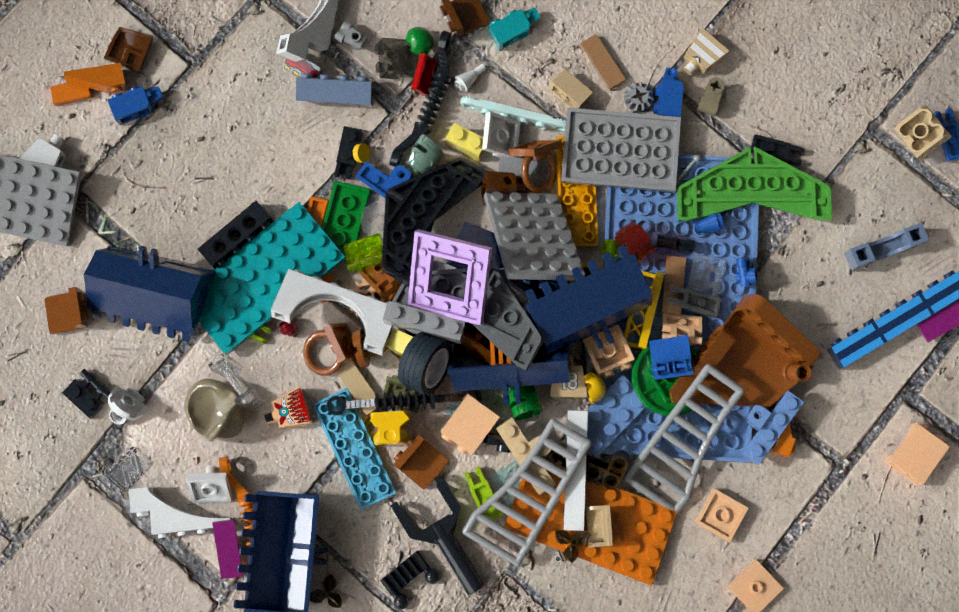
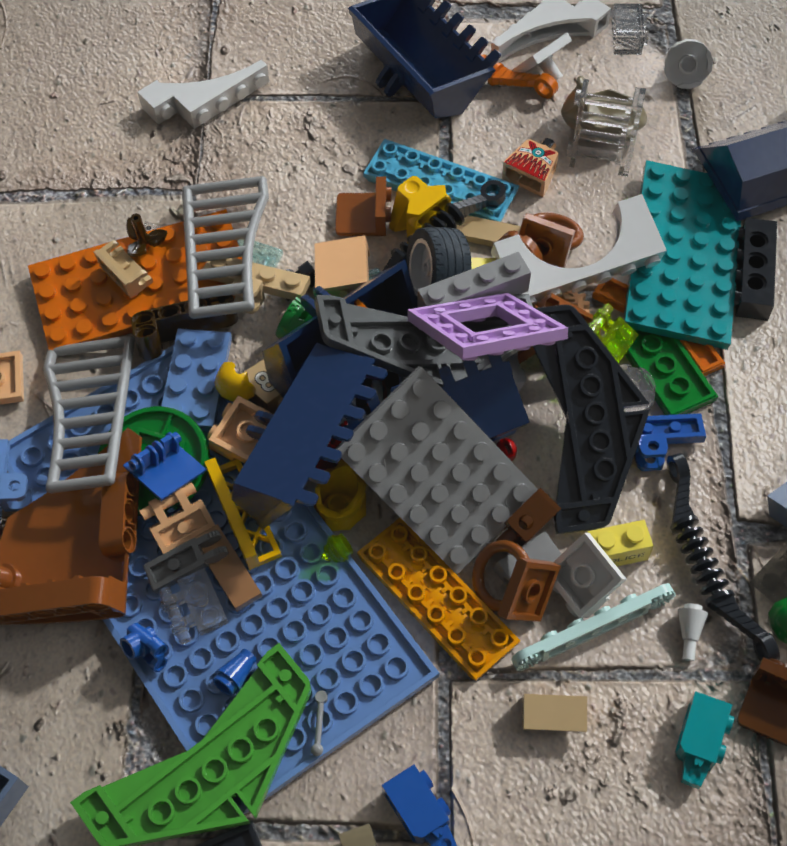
camera: 140 degrees right, 20 degrees down
black plate [62,369,111,419] -> none
magenta piece [212,519,243,579] -> none
dark red plate [279,319,298,337] -> none
dark brown plant [309,574,342,608] -> none
black hinge [334,126,363,180] -> none
yellow tile [353,144,371,163] -> none
black gear [380,550,440,610] -> none
black piece [390,474,485,595] -> none
sand green helmet [407,134,444,176] -> none
red tile [411,53,437,96] -> none
lime hinge [464,466,503,520] -> none
light grey plate [561,108,681,193] -> none
white tile [564,410,588,531] -> none
medium nougat tile [580,34,626,91] -> none
clear red brick [614,219,657,264] -> none
light grey gear [624,82,654,112] -> none
black axle [656,235,695,251] -> none

